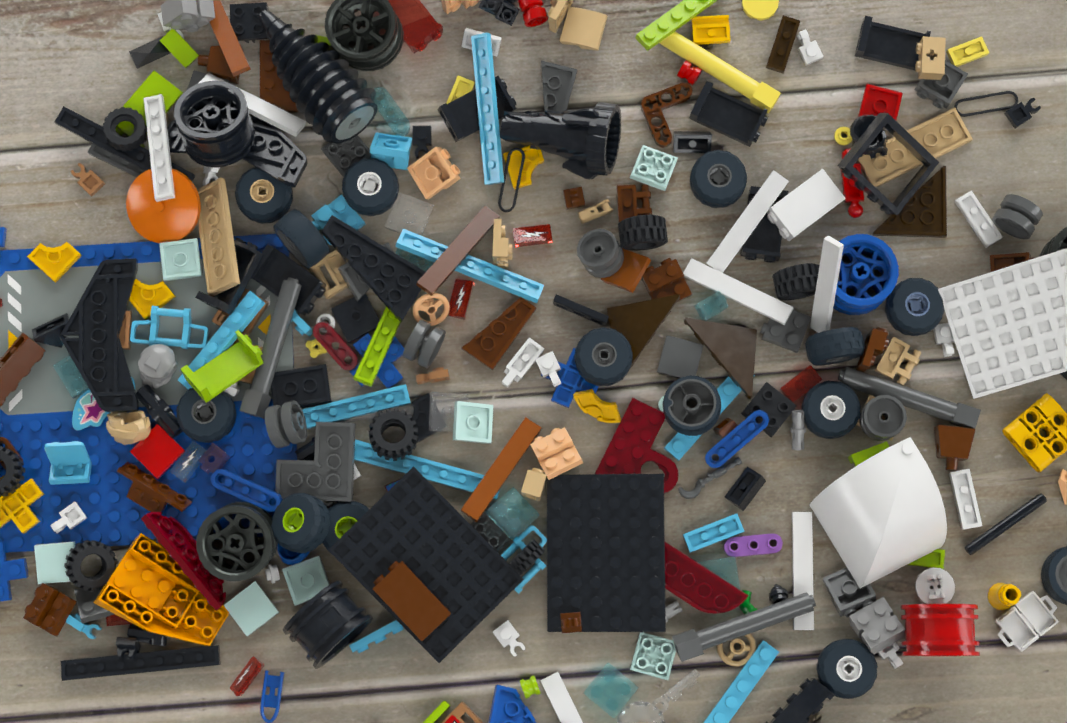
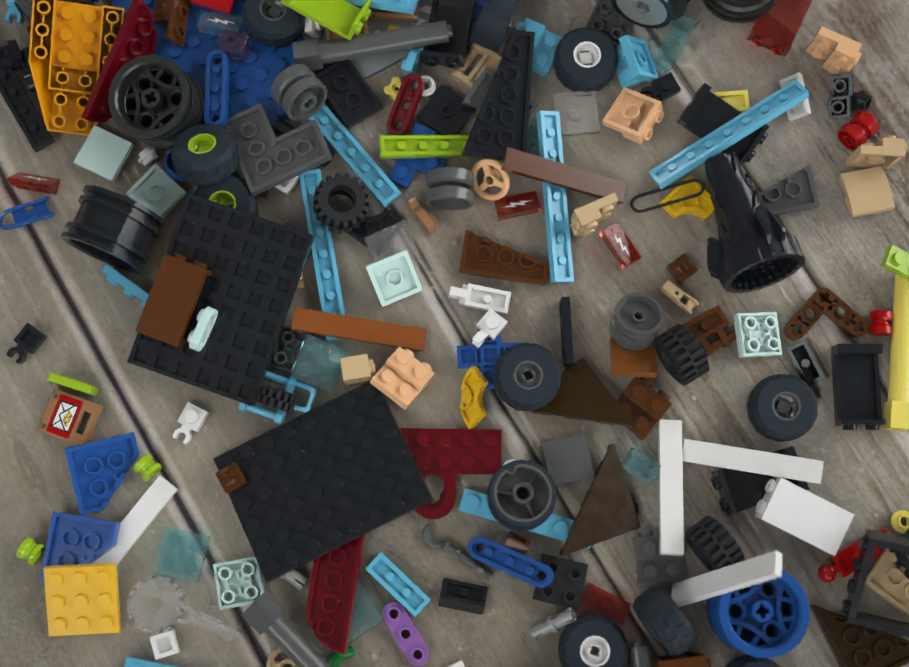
camera: 60 degrees right, 0 degrees up
none -> light aqua plate [187,306,218,352]

